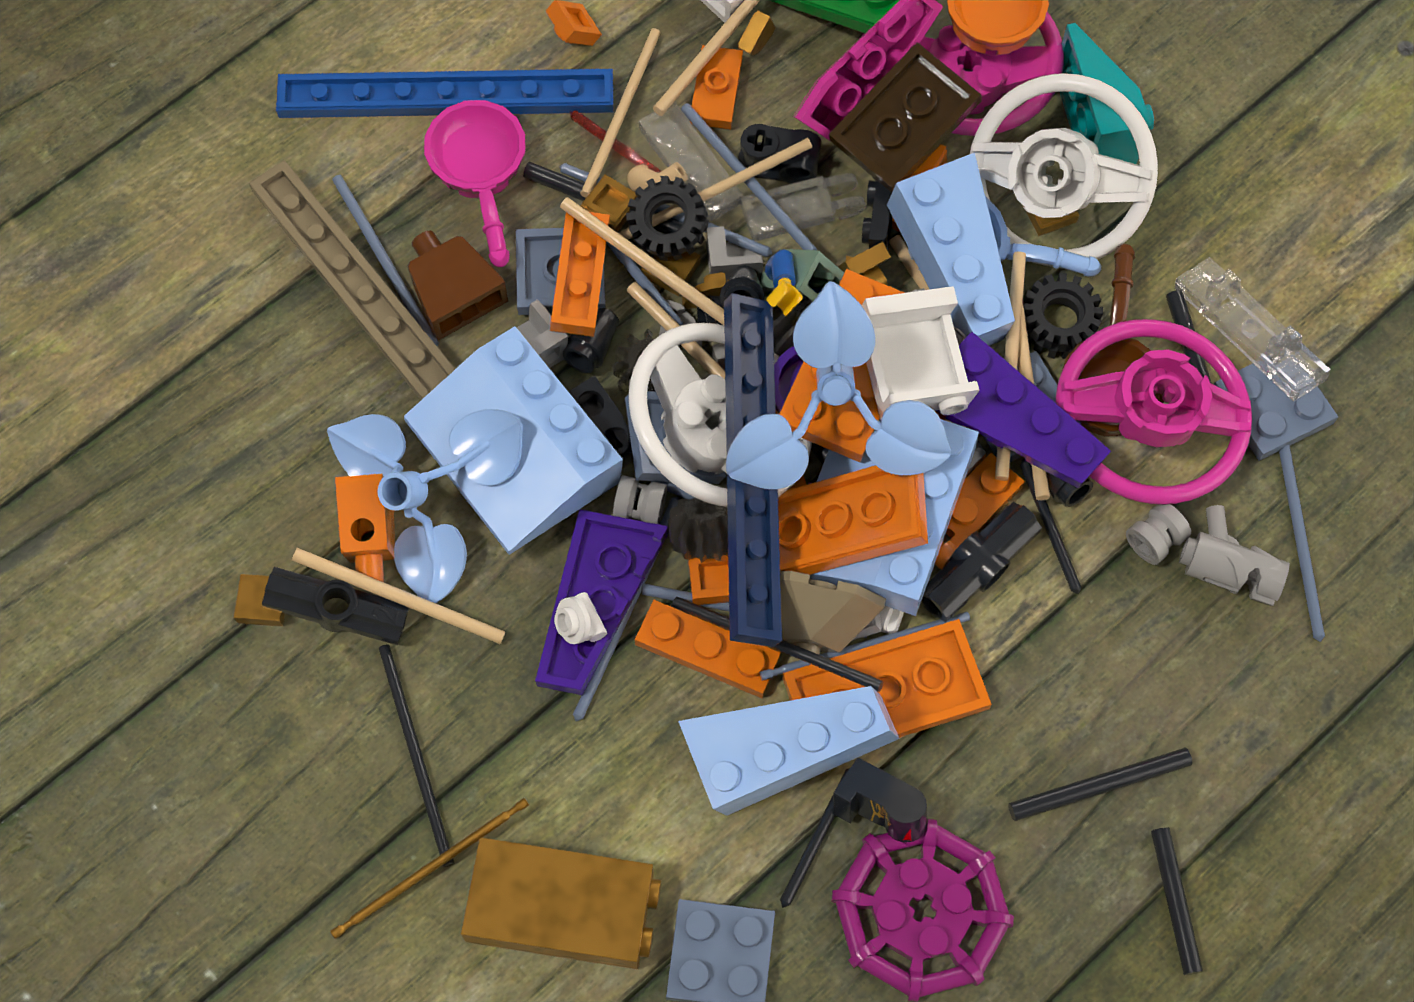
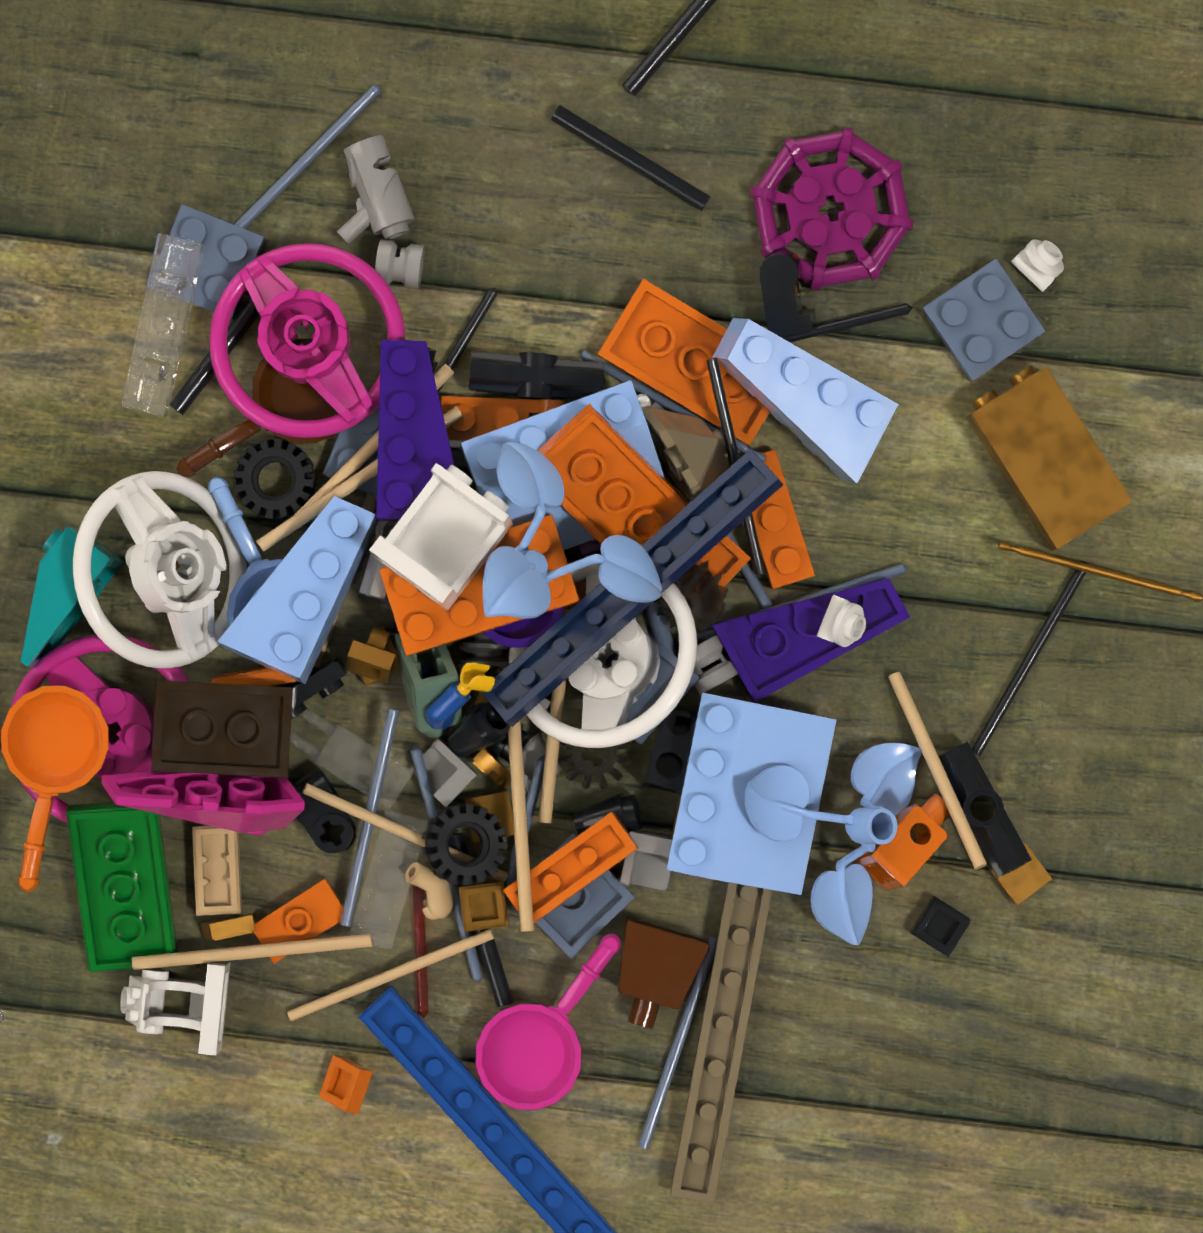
camera: 130 degrees left, 20 degrees up
none -> tan plate [192,825,242,916]
none -> black tile [910,895,972,957]

